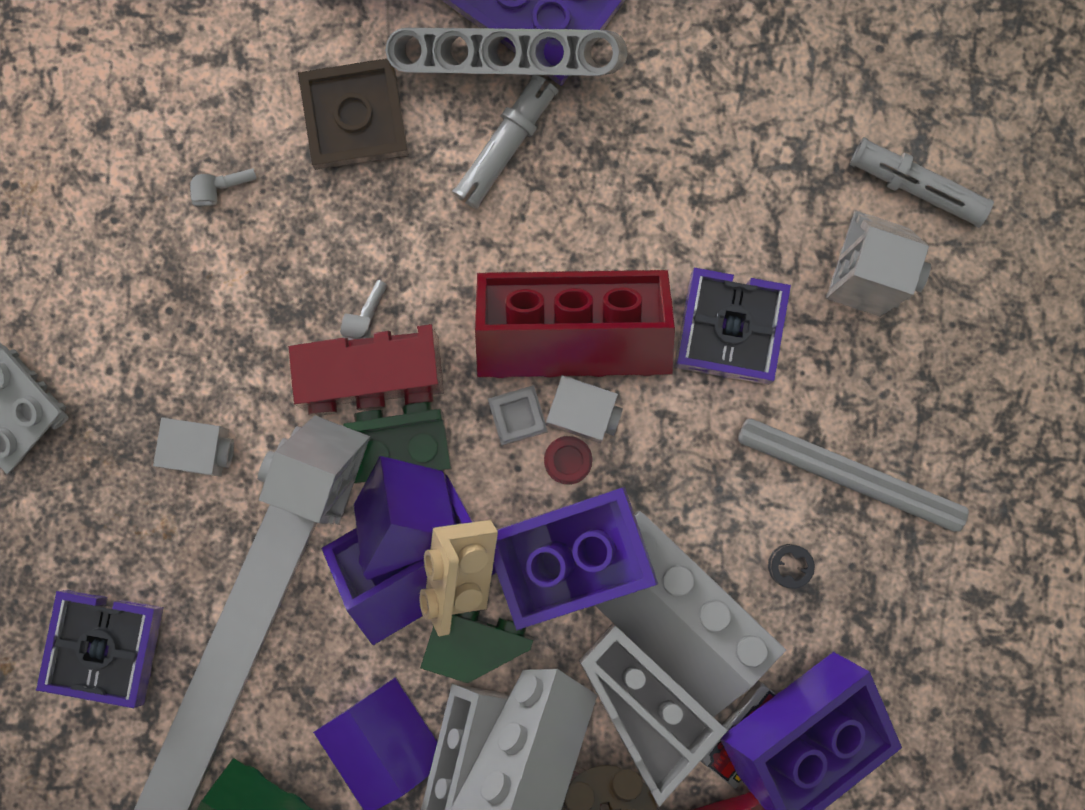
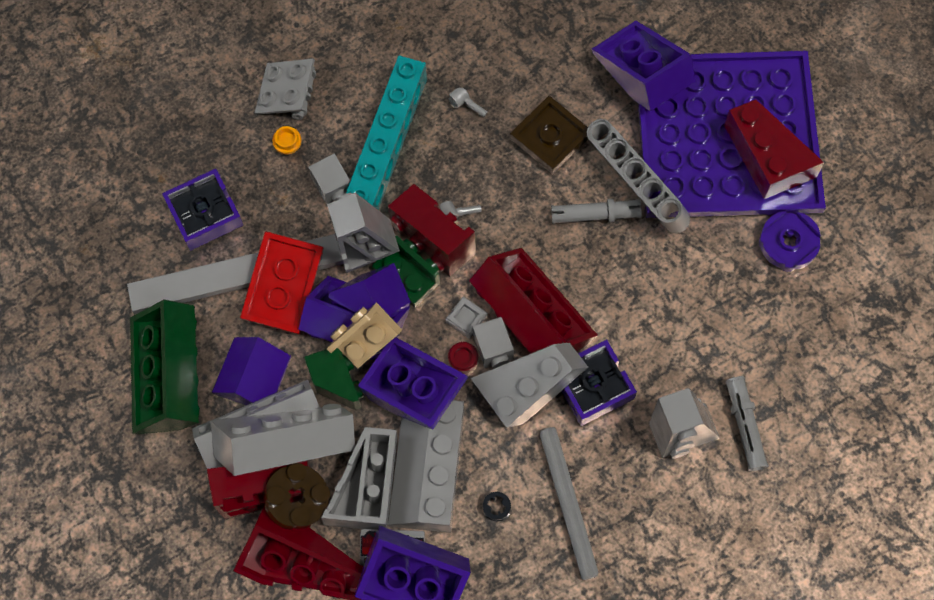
camera: 55 degrees right, 15 degrees down
none -> red plate [240,231,324,335]
none -> light orange plate [272,126,302,155]
none -> teal brick [346,55,427,210]
none -> light grey wedge [471,343,588,428]

